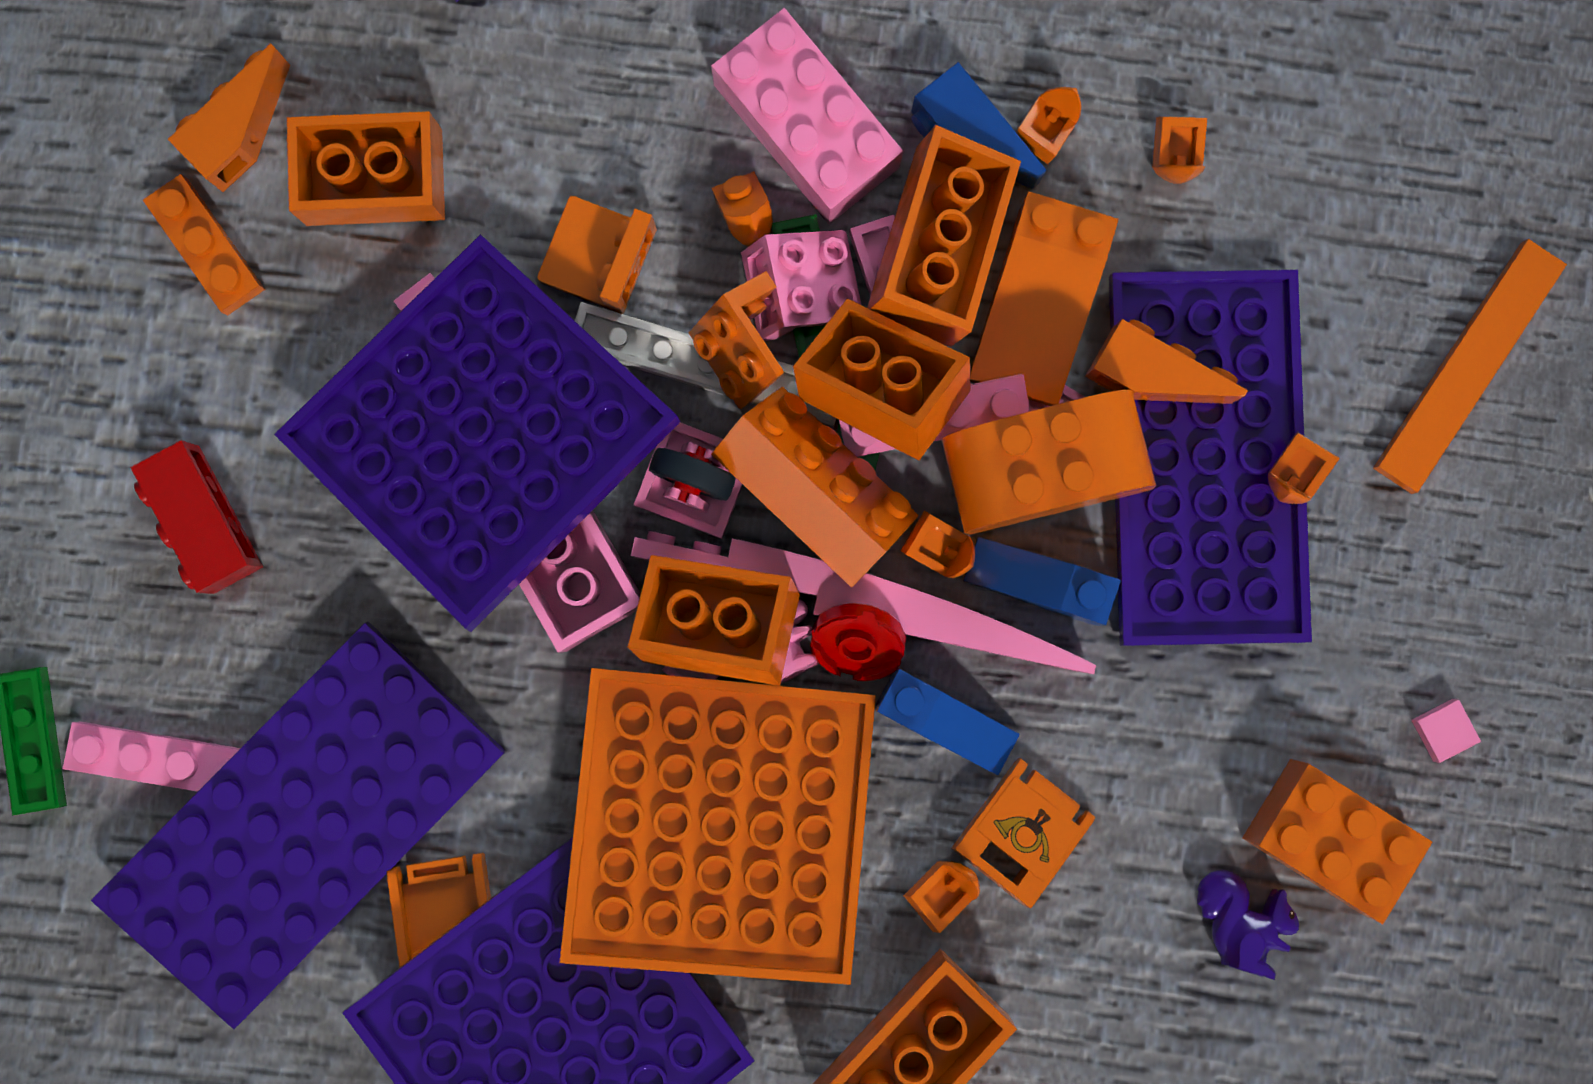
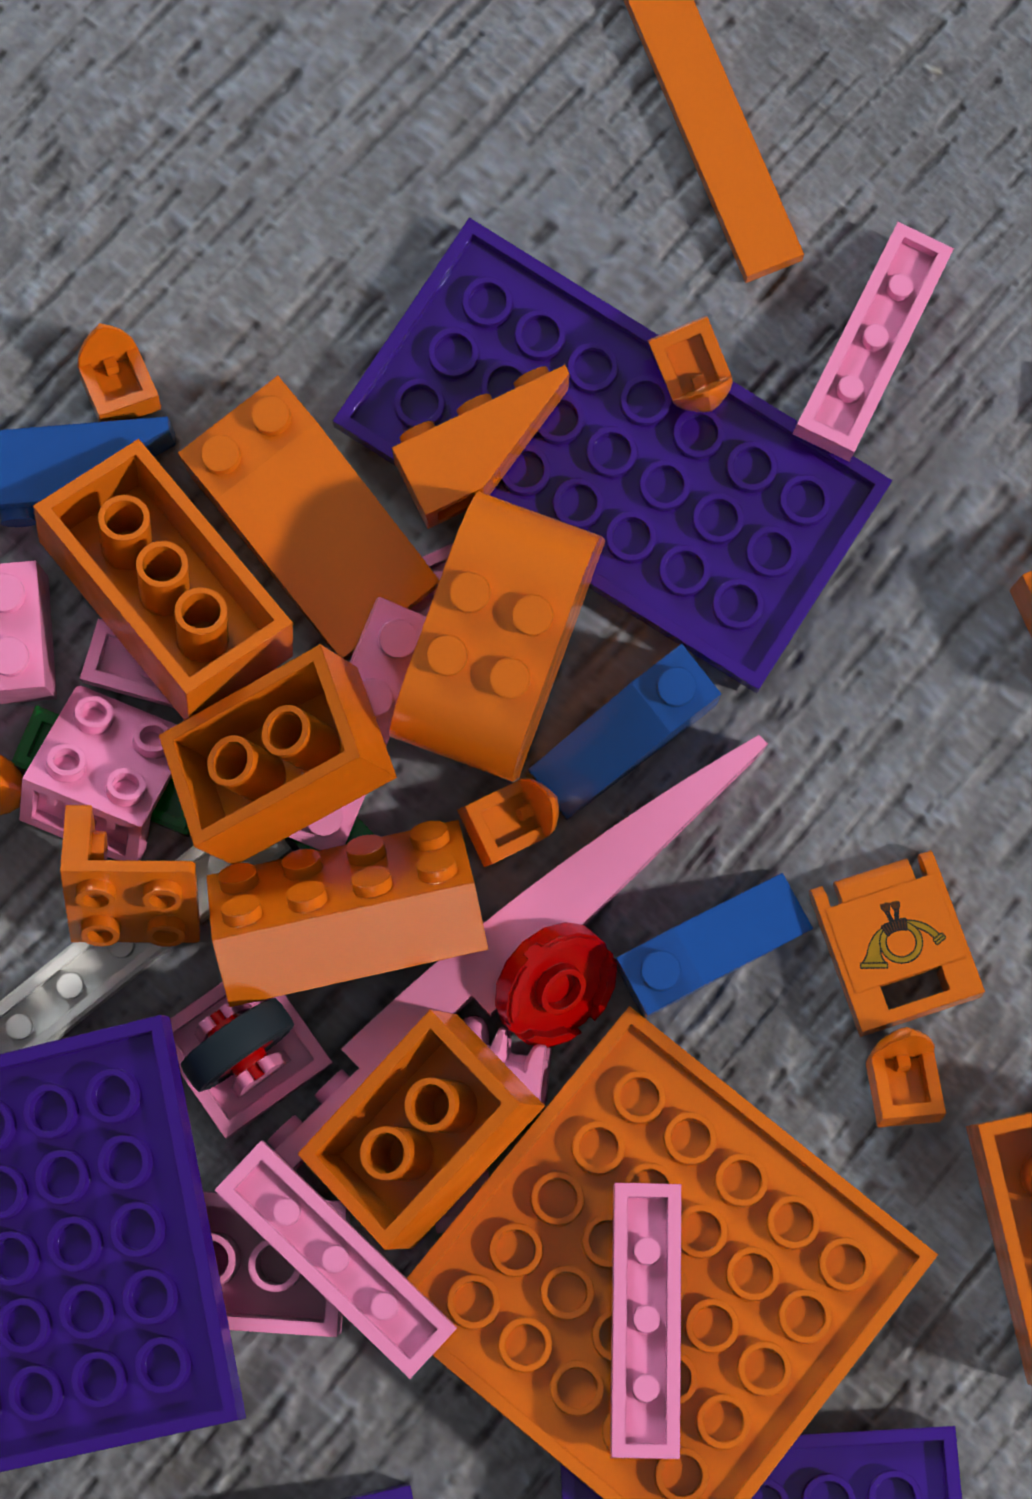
camera: 50 degrees left, 5 degrees down
orange plate [1152,117,1207,184] -> none
none -> bright pink plate [215,1141,457,1379]
none -> bright pink plate [610,1183,681,1459]
none -> bright pink plate [793,222,954,462]

